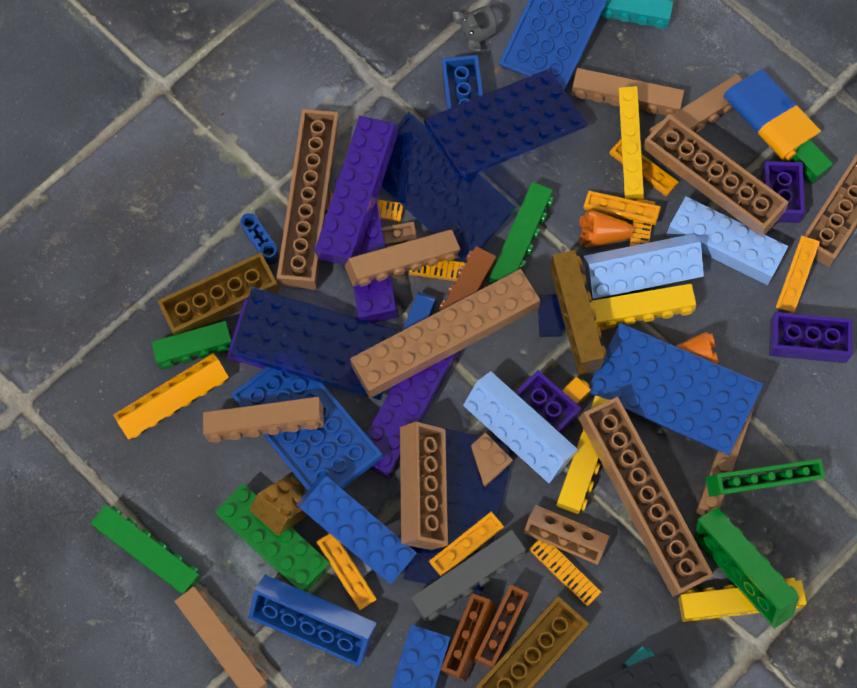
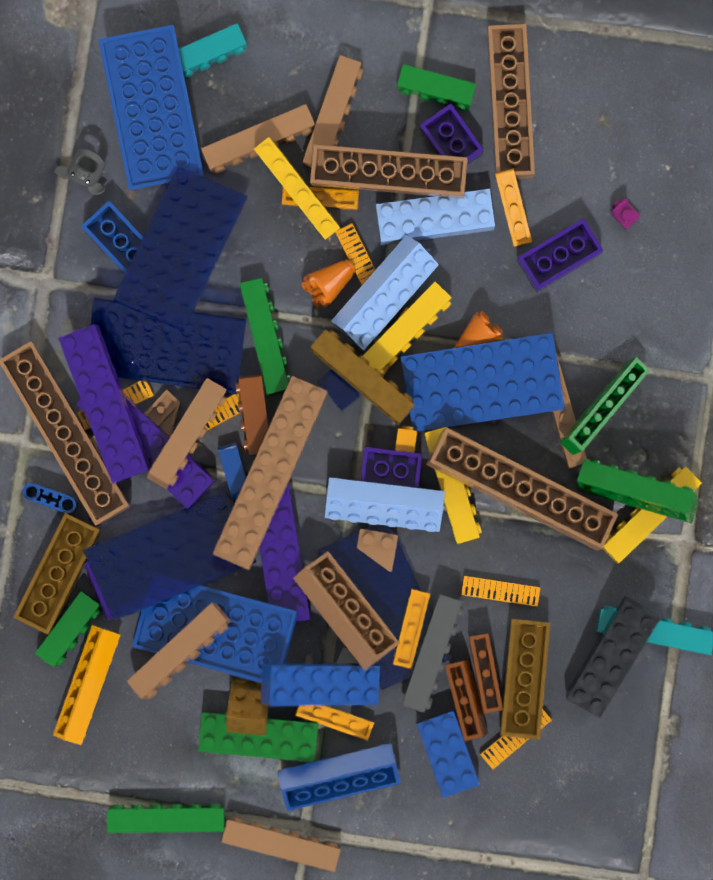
camera: 35 degrees left, 15 degrees up
medium nougat brick [523,505,610,565] -> none
light orange tile [583,190,661,225] -> none
door [723,69,821,160] -> none

